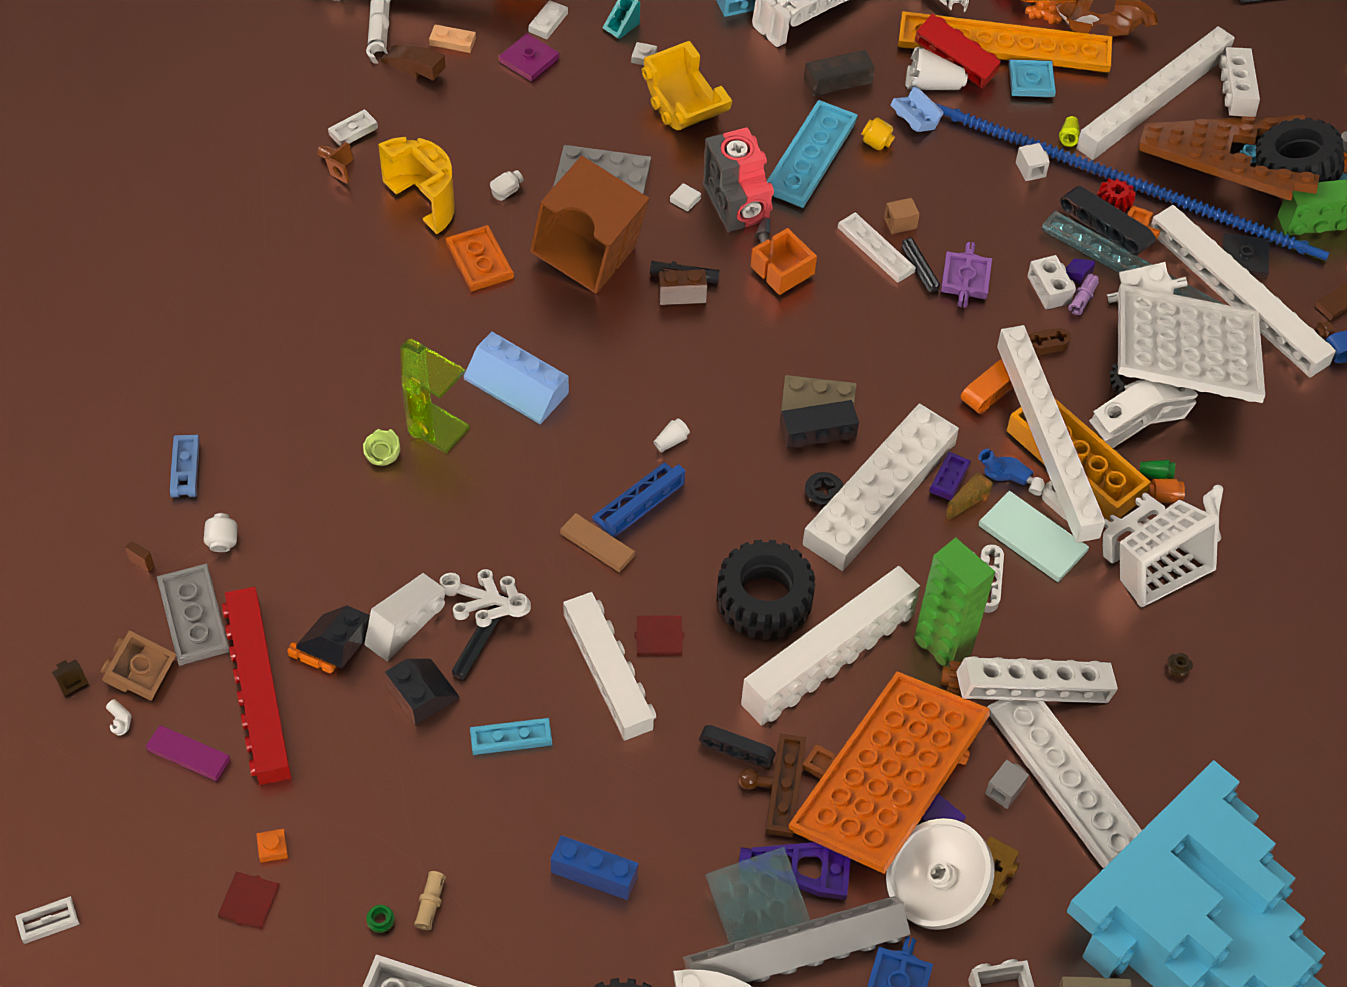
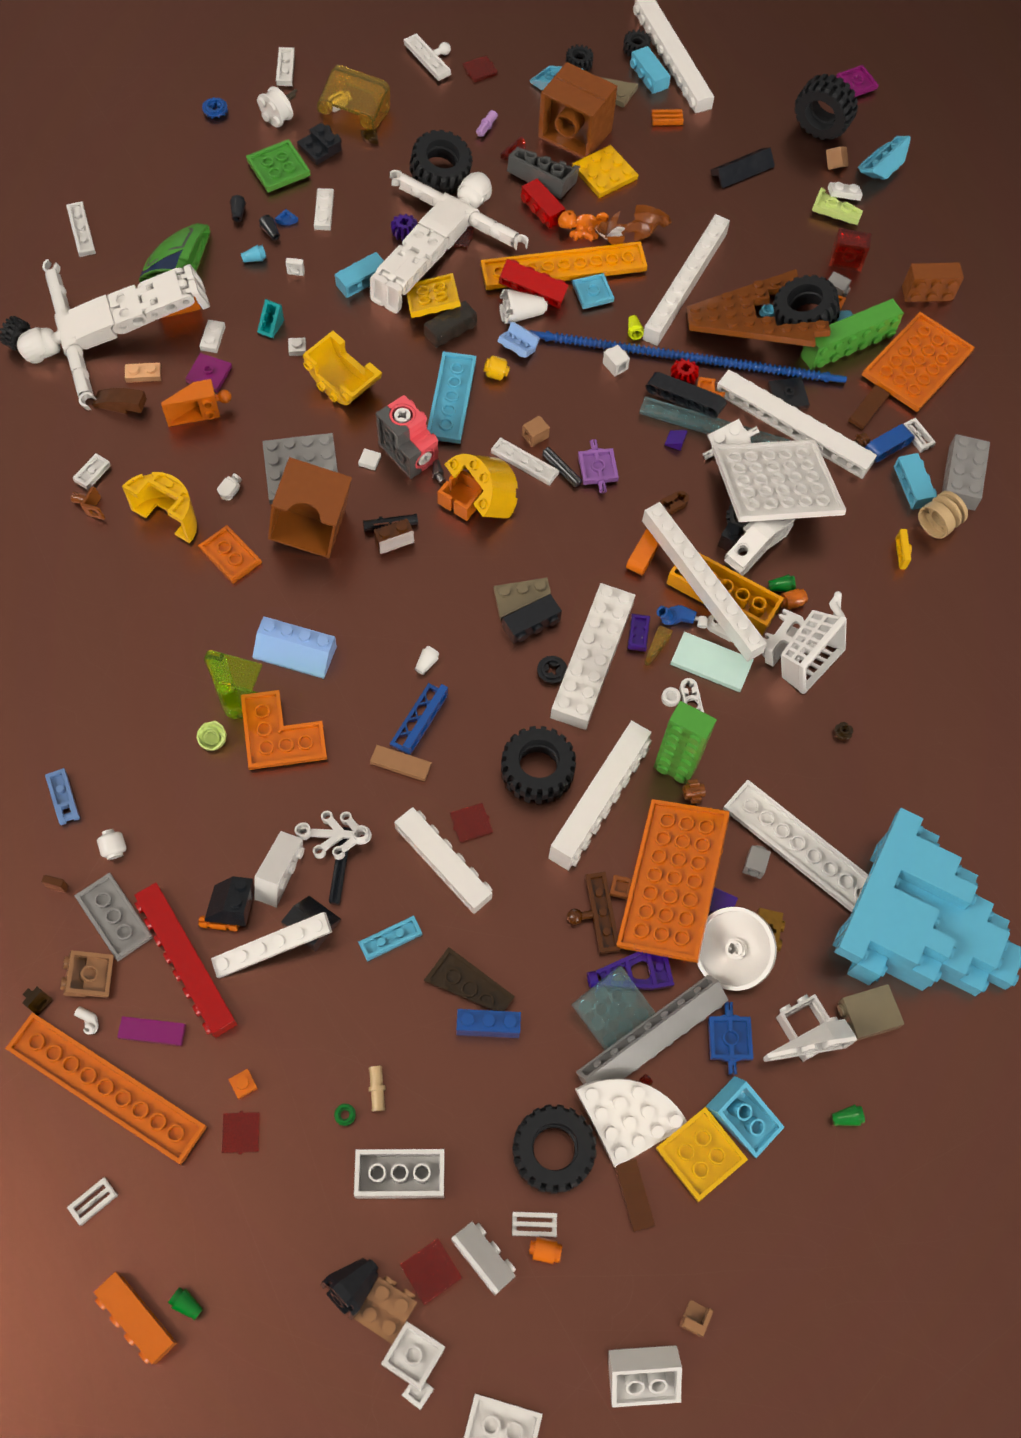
camera: 20 degrees left, 10 degrees up
black beam [699,725,776,768] -> none
white brick [956,656,1118,703] -> none
white brick [1027,255,1076,310] -> none
lavender axle [1069,274,1099,315] -> none
white brick [1219,47,1260,117] -> none
none -> orange plate [5,1012,207,1165]
none -> orange slope [161,379,232,427]
none -> white plate [211,912,332,978]
none -> orange plate [241,690,327,770]
none -> yellow plate [406,273,461,318]
none -> dark brown wing [424,947,515,1011]
none -> yellow cylinder [444,454,518,519]
none -> black brick [718,522,742,551]
none -> yellow plate [895,529,912,569]

